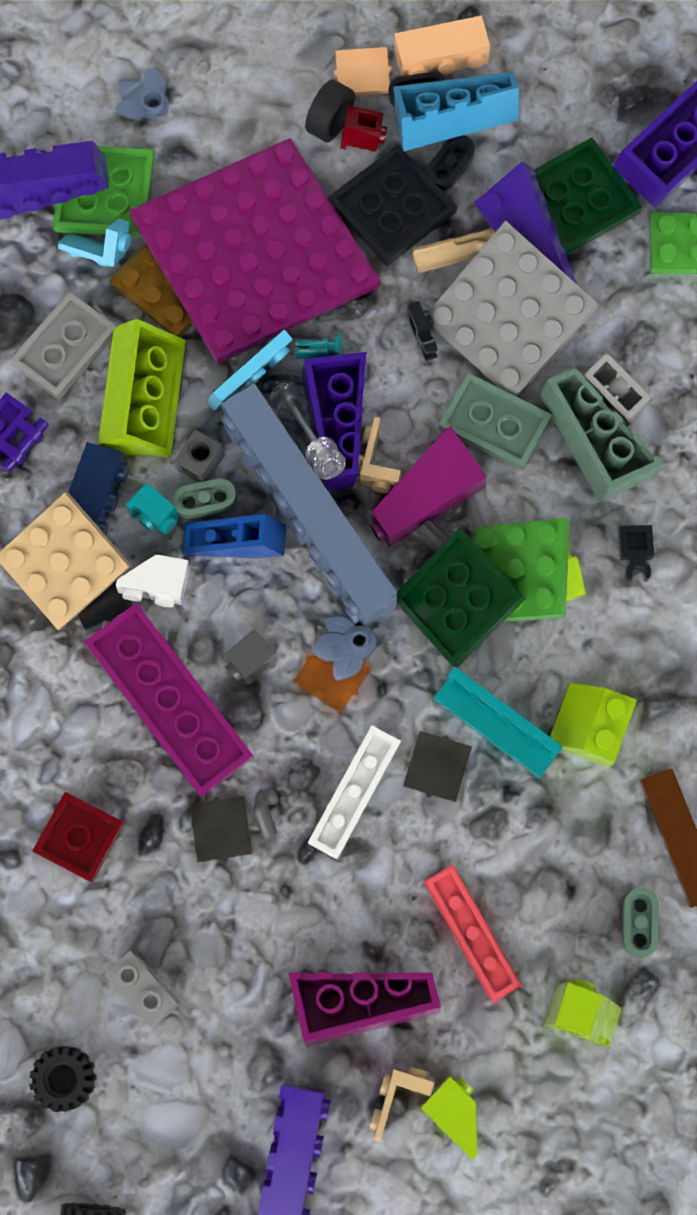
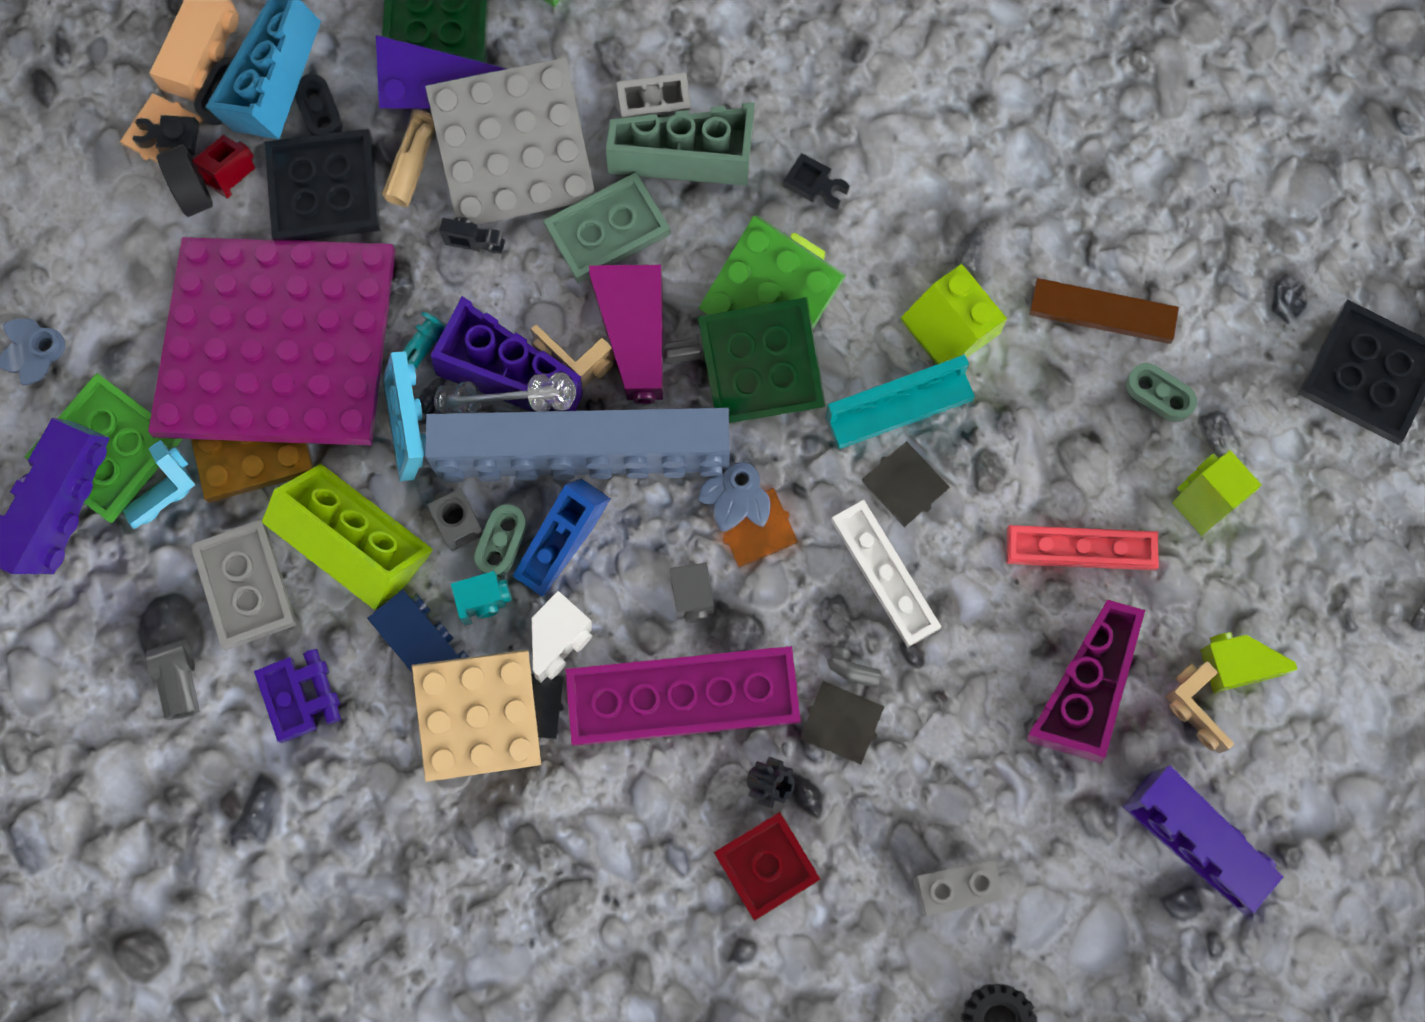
camera: 60 degrees left, 0 degrees up
none -> black plate [132,115,199,155]
none -> black gear [747,757,795,808]

